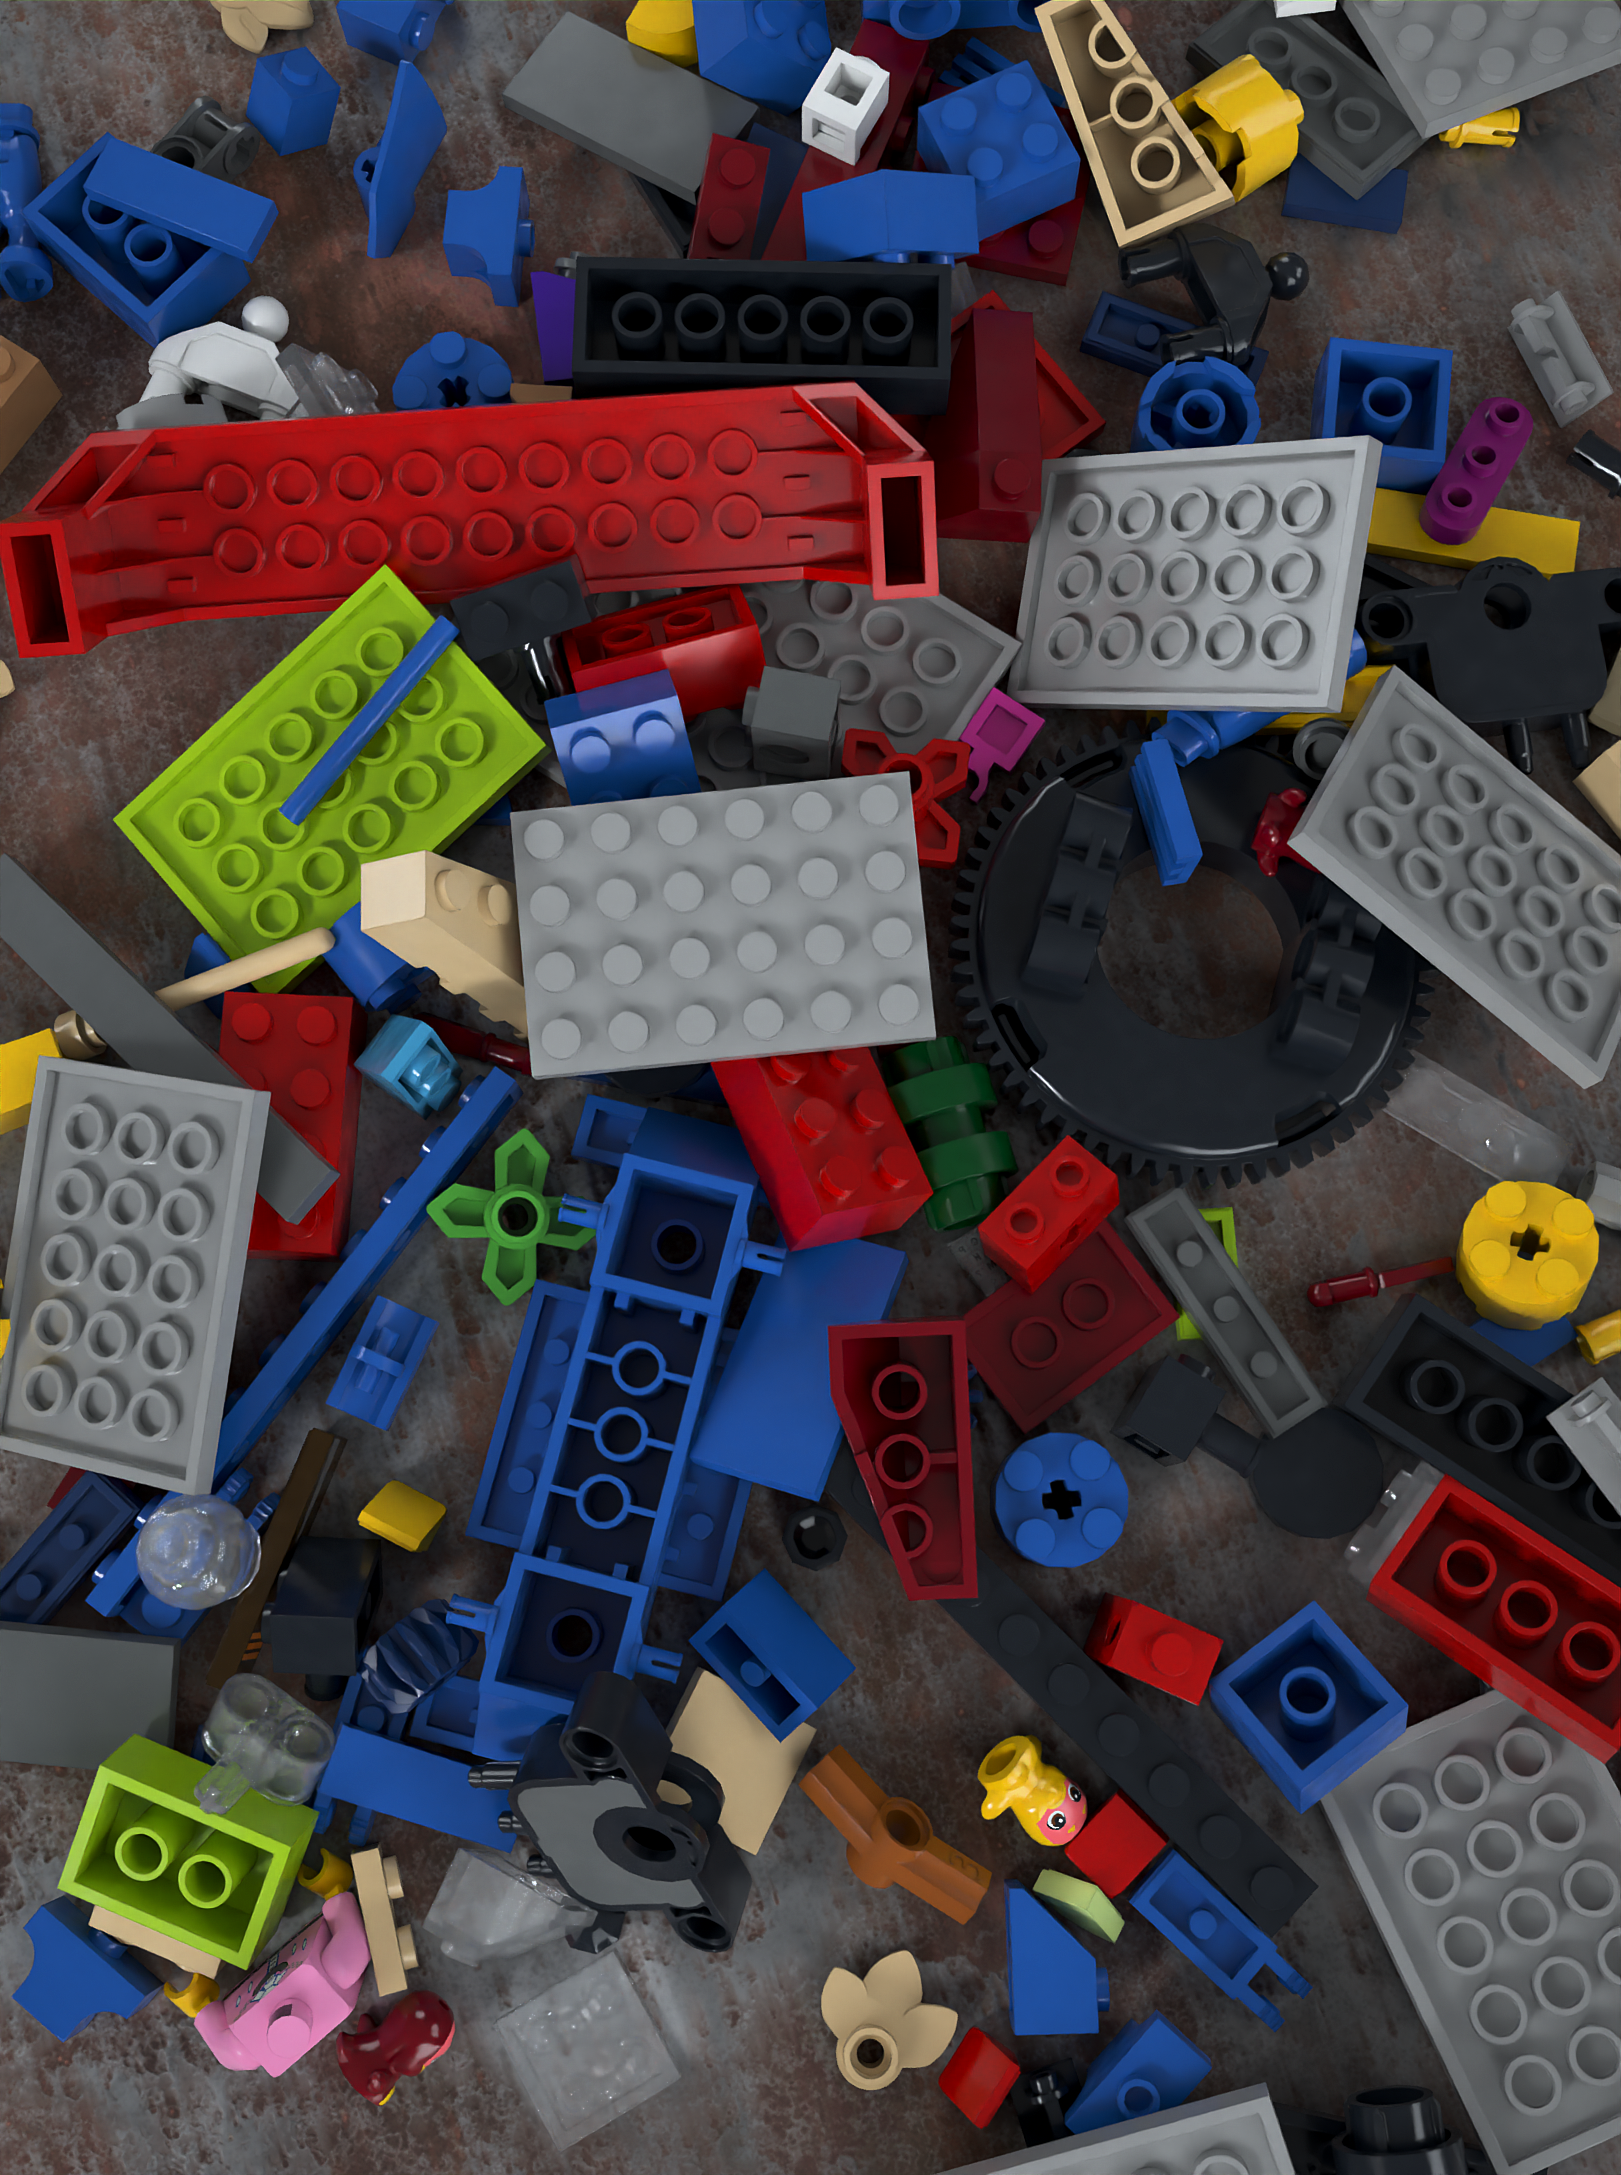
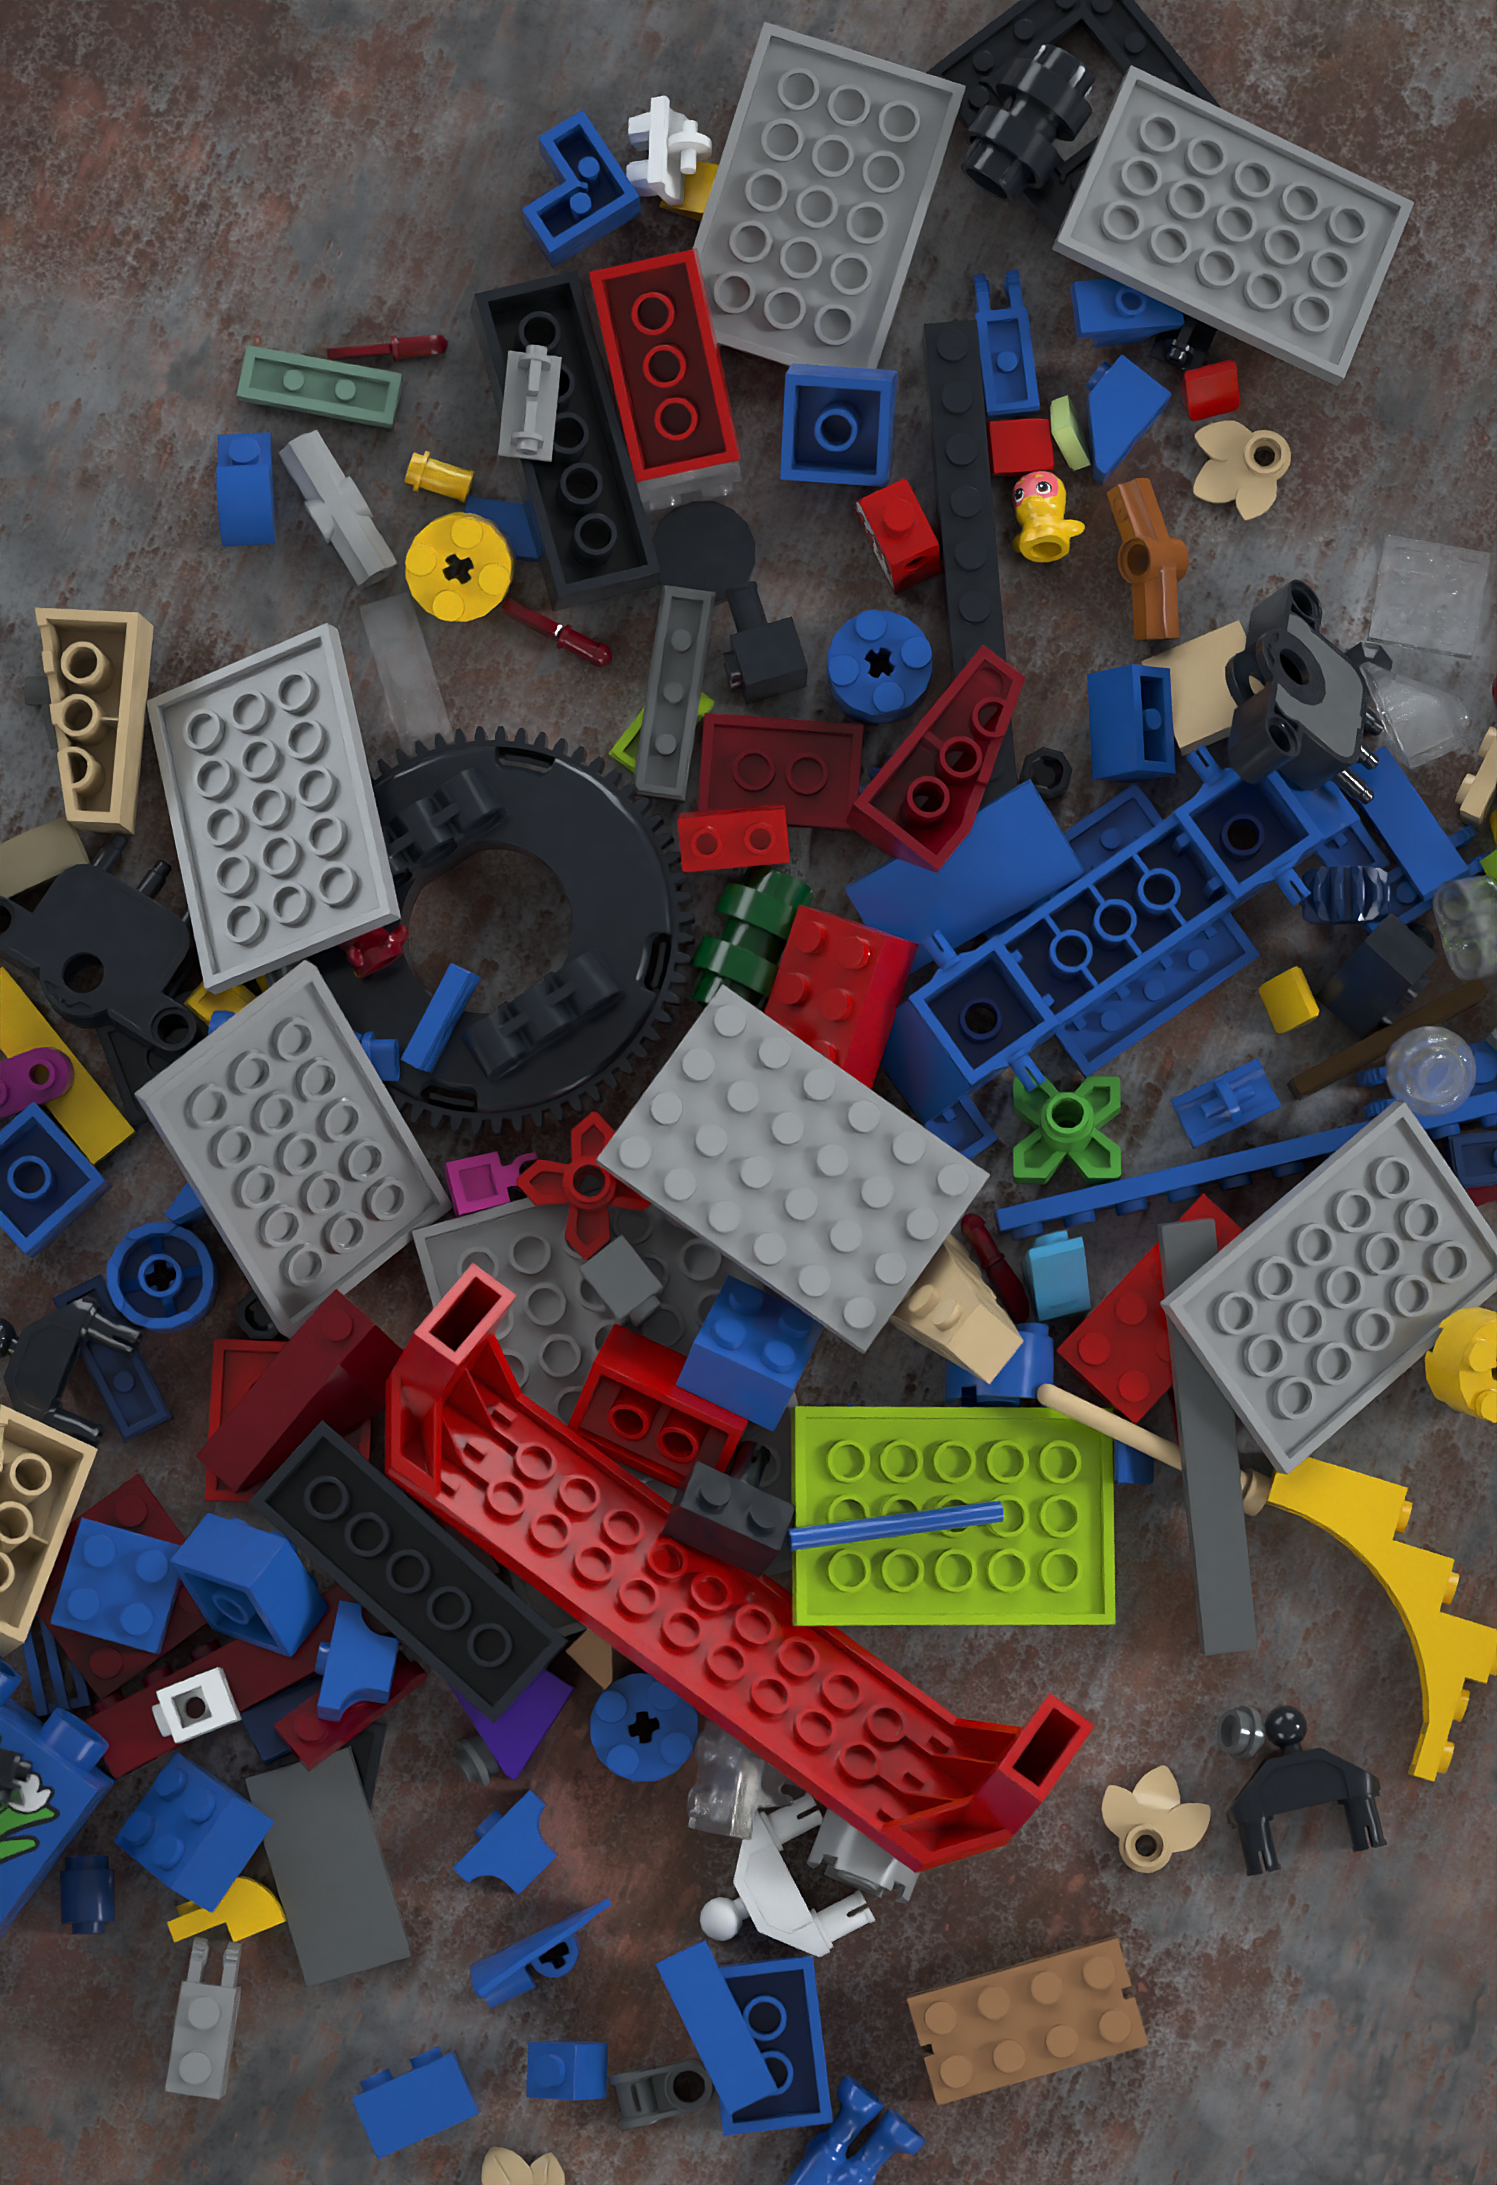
camera: 140 degrees left, 5 degrees up
none -> blue brick [315,1600,399,1722]

